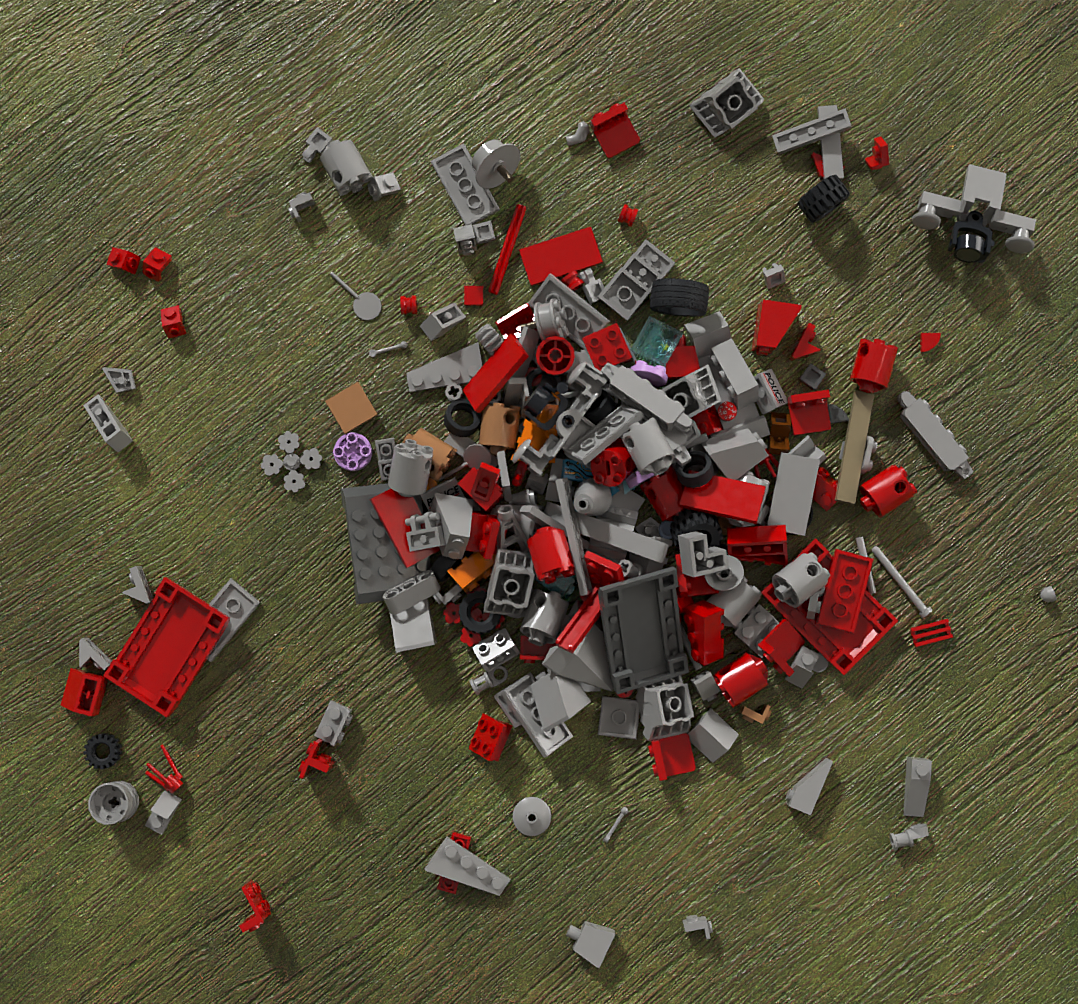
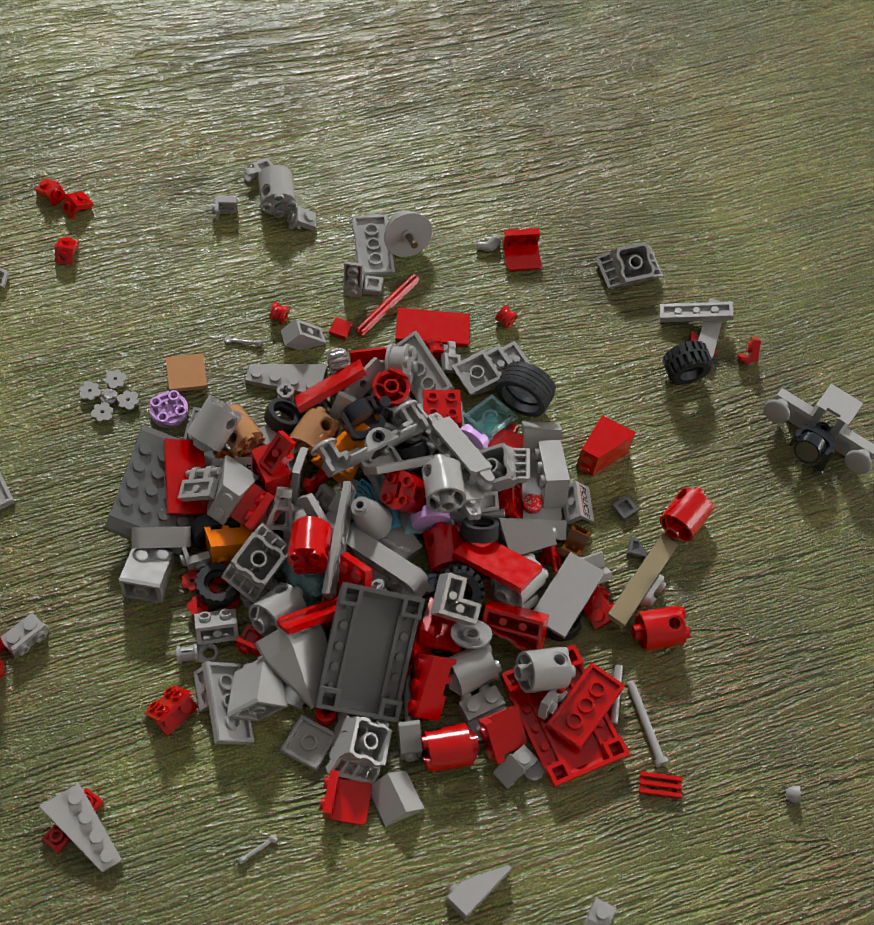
camera: 10 degrees right, 25 degrees down
light grey piece [330,272,382,320] -> none
light grey dish [513,797,551,836] -> none
medium nougat bracket [739,704,771,724] -> none
light grey tile [762,263,786,289] -> none
red bracket [787,390,831,435] -> none
red slope [789,323,821,361] -> none
light grey hinge [897,391,973,479] -> none
red tile [920,333,941,353] -> none

